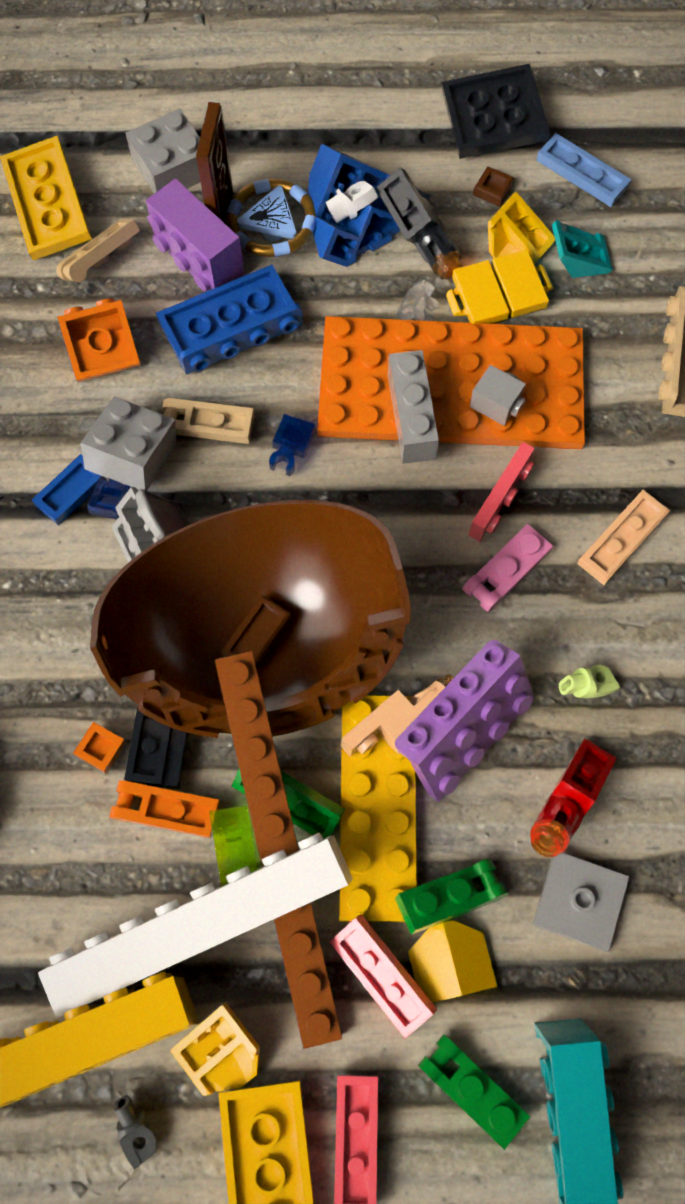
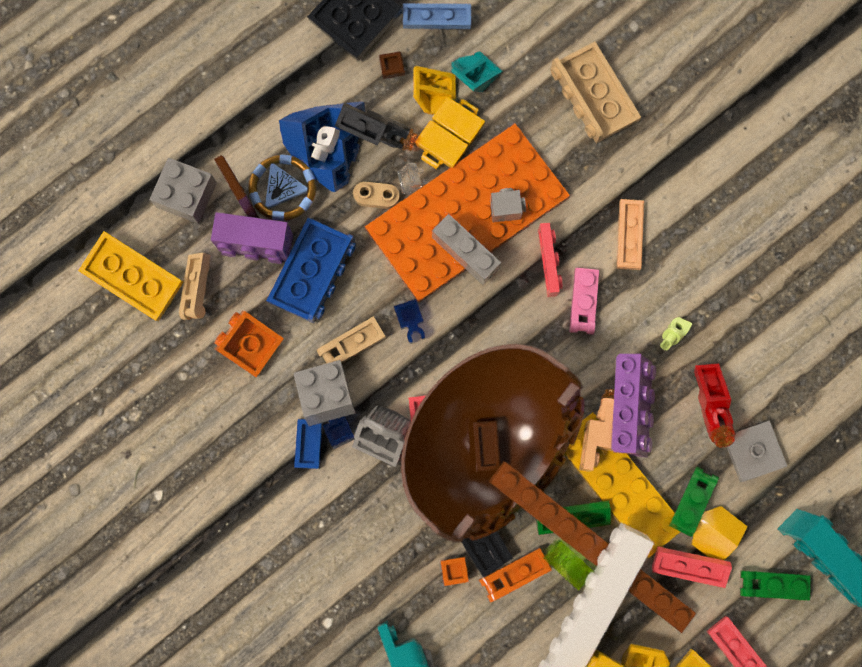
camera: 40 degrees left, 10 degrees up
none -> tan plate [353,182,400,209]

